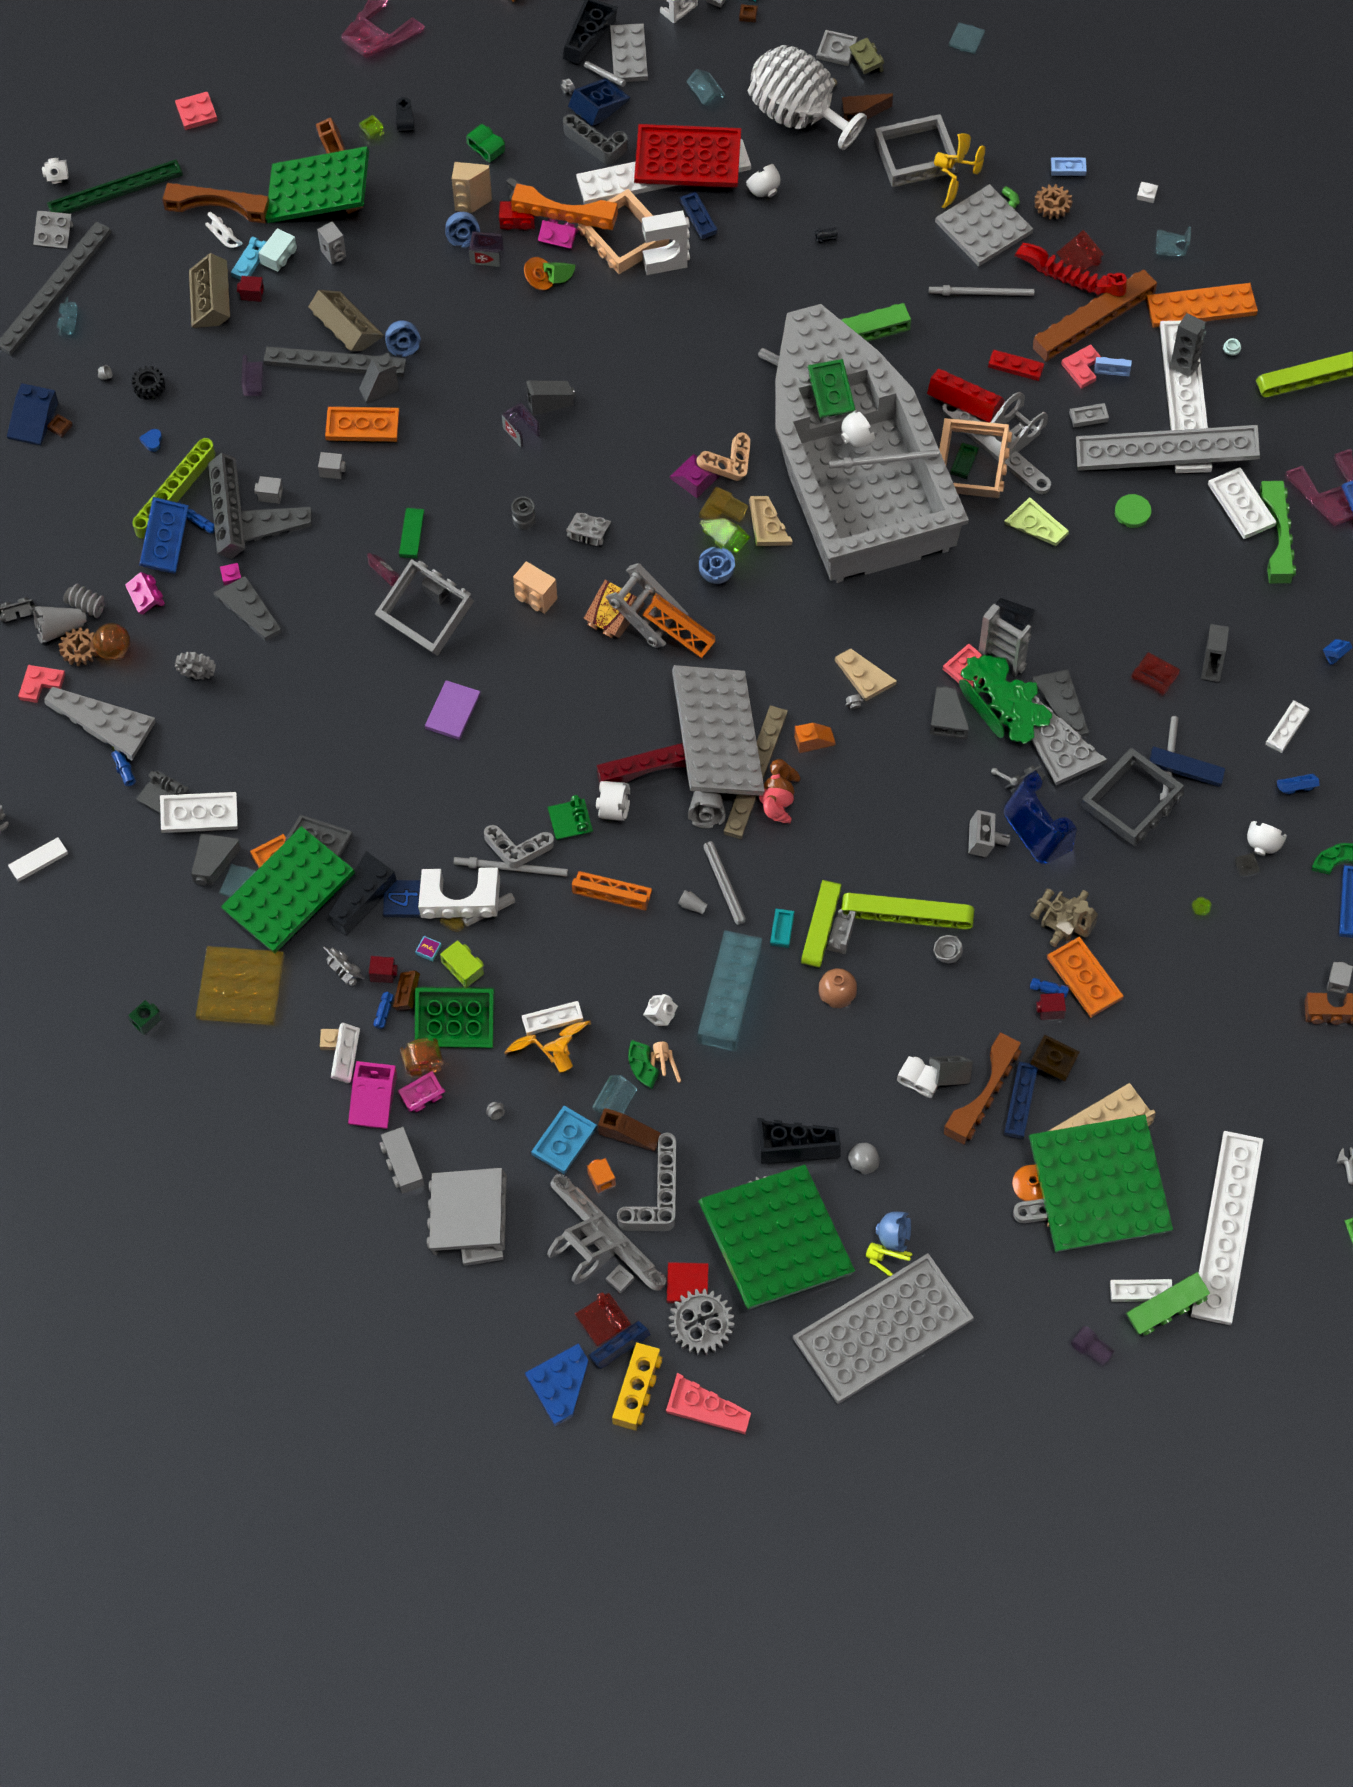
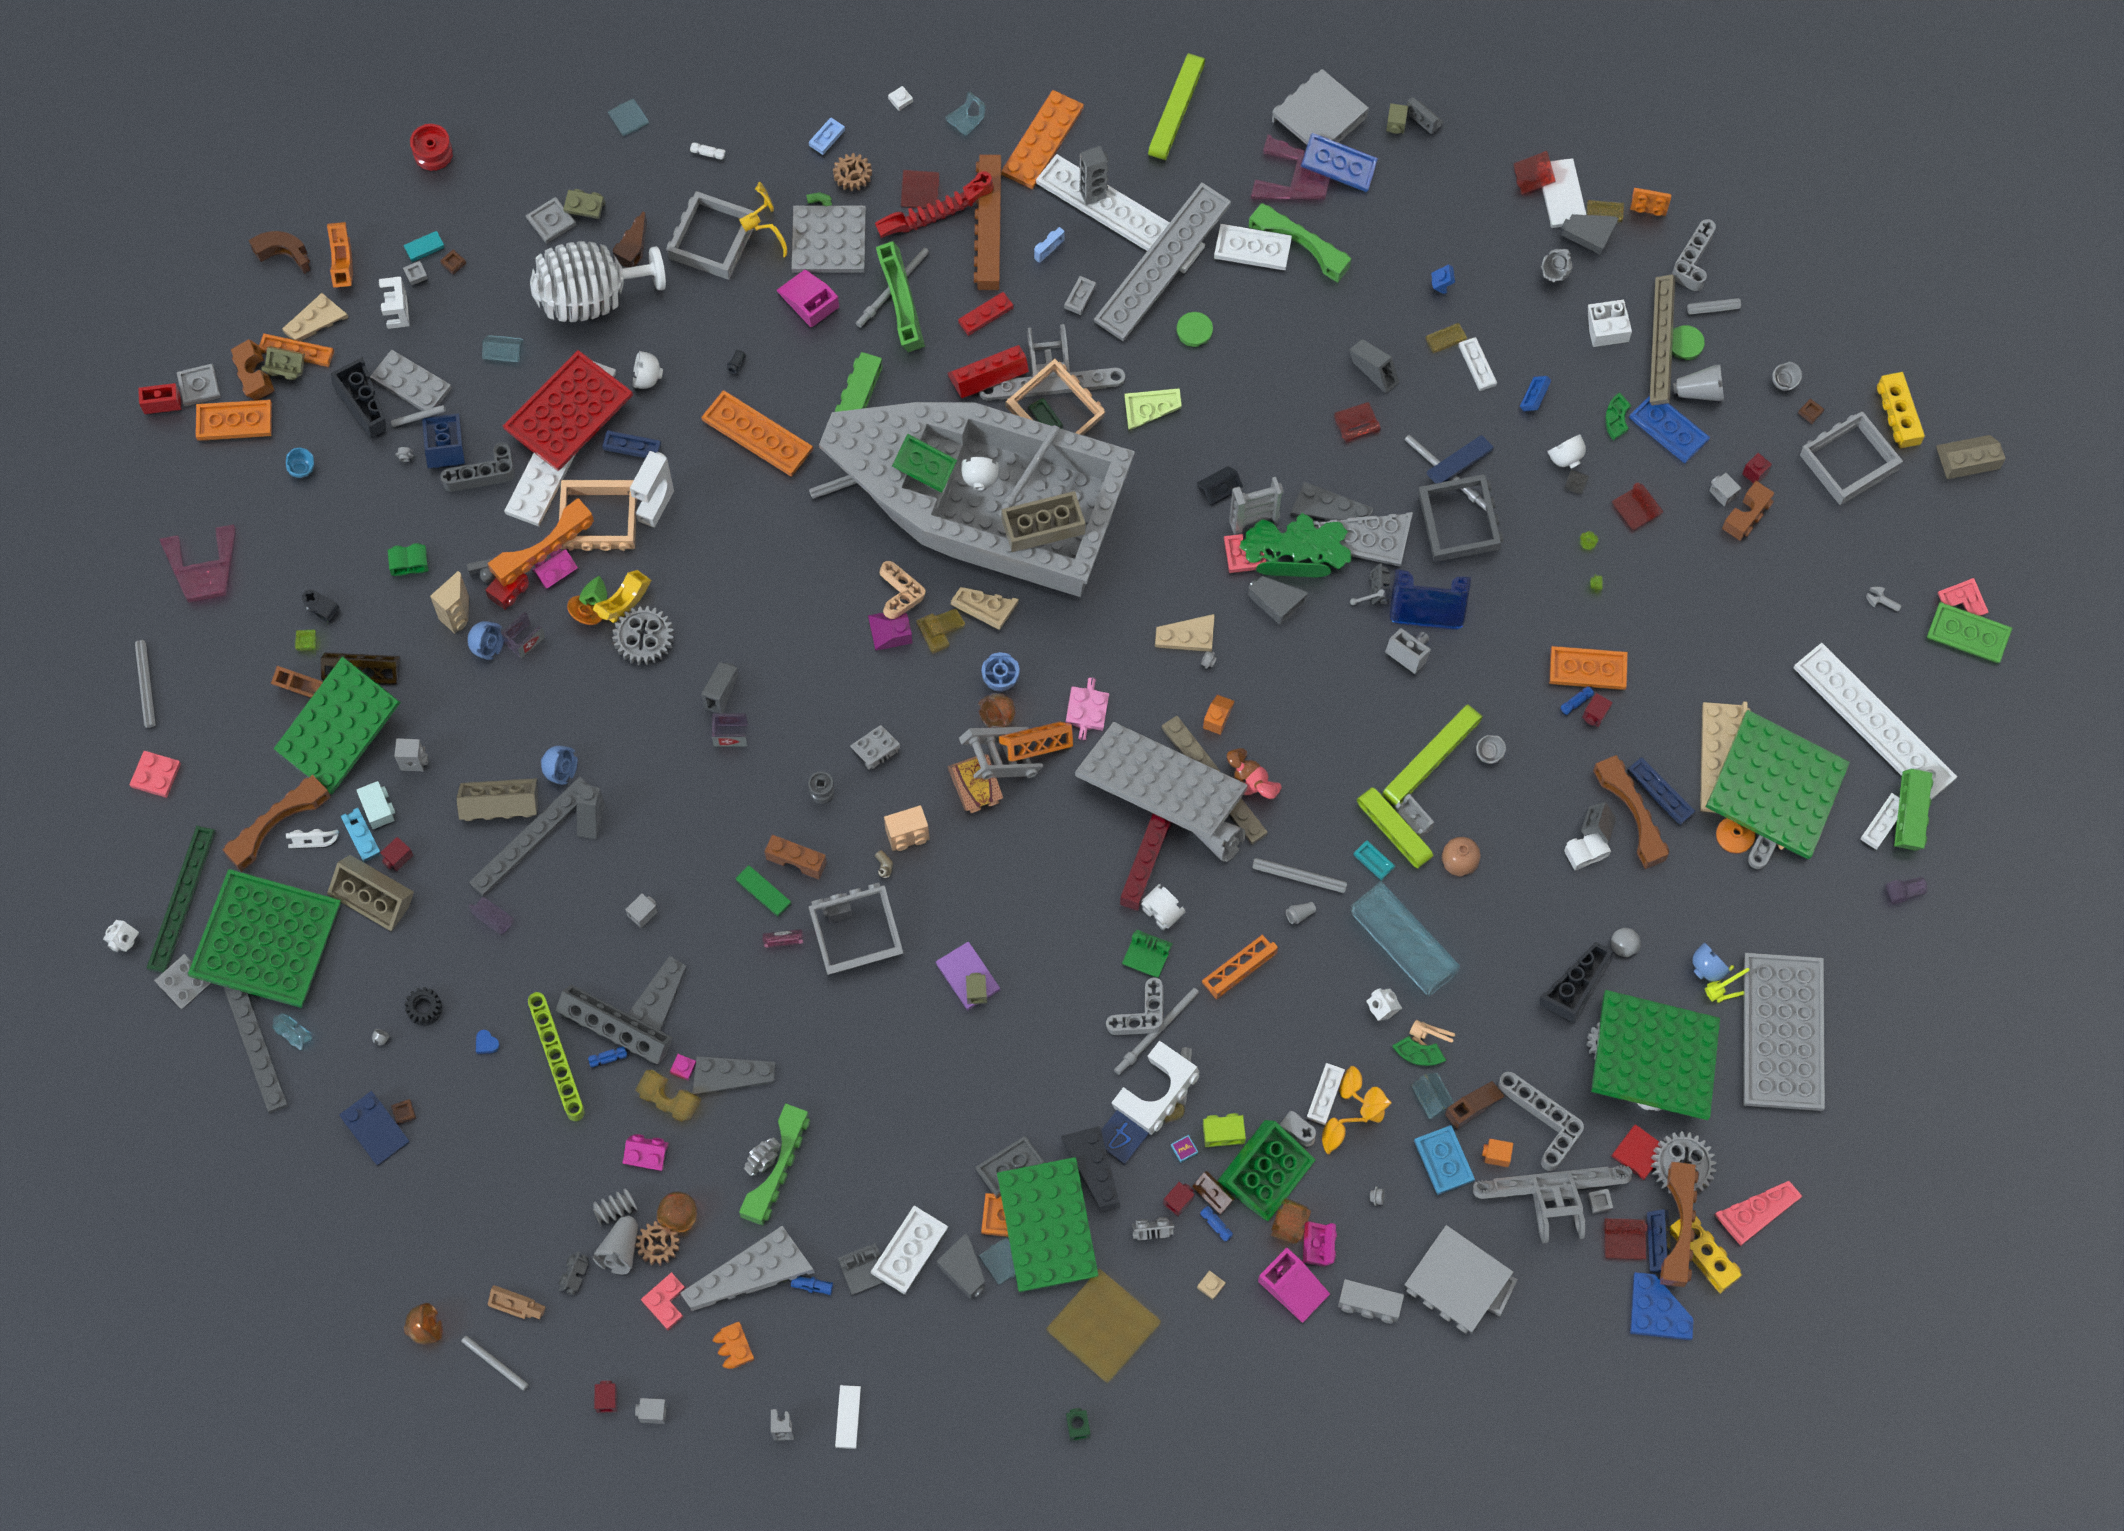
camera: 55 degrees left, 5 degrees up
blue tile [139,497,189,574] -> none
light grey brick [254,476,283,504] -> none
orange plate [325,407,399,442] -> none
white tile [331,1023,360,1084] -> none
clear neon green slope [699,518,751,554] -> none
dark tan piece [1030,889,1098,947] -> none
dark brown plate [1030,1034,1080,1081] -> none
coral plate [1061,345,1101,389] -> none
light aqua plate [1223,338,1241,356] -> none
none -> light grey axle [135,640,156,728]
none -> green plate [188,869,341,1008]
none -> dark azure hair [286,447,314,478]
none -> dark brown fence [320,652,400,684]
none -> yellow arch [593,570,652,623]
none -> light grey gear [612,606,674,665]
none -> clear yellow arch [635,1070,702,1122]
none -> white axle [690,143,725,160]
none -> orange plate [701,390,813,477]
none -> orange plate [713,1322,754,1369]
none -> bright green arch [739,1103,810,1226]
none -> dark orange arch [764,835,827,880]
none -> dark pink slope [777,270,839,328]
none -> dark tan arm [875,850,893,878]
none -> bright green arch [876,241,925,352]
none -> olive brick [966,973,987,1004]
none -> clear orange cylinder [978,693,1016,728]
none -> dark tan brick [1001,491,1086,552]
none -> bright pink plate [1065,678,1109,740]
none -> light grey piece [1279,1111,1316,1147]
none -> clear yellow tile [1426,323,1467,353]
none -> clear neon green plate [1590,574,1602,592]
none -> clear red hinge [1612,482,1664,530]
none -> dark orange arch [1660,1162,1699,1287]

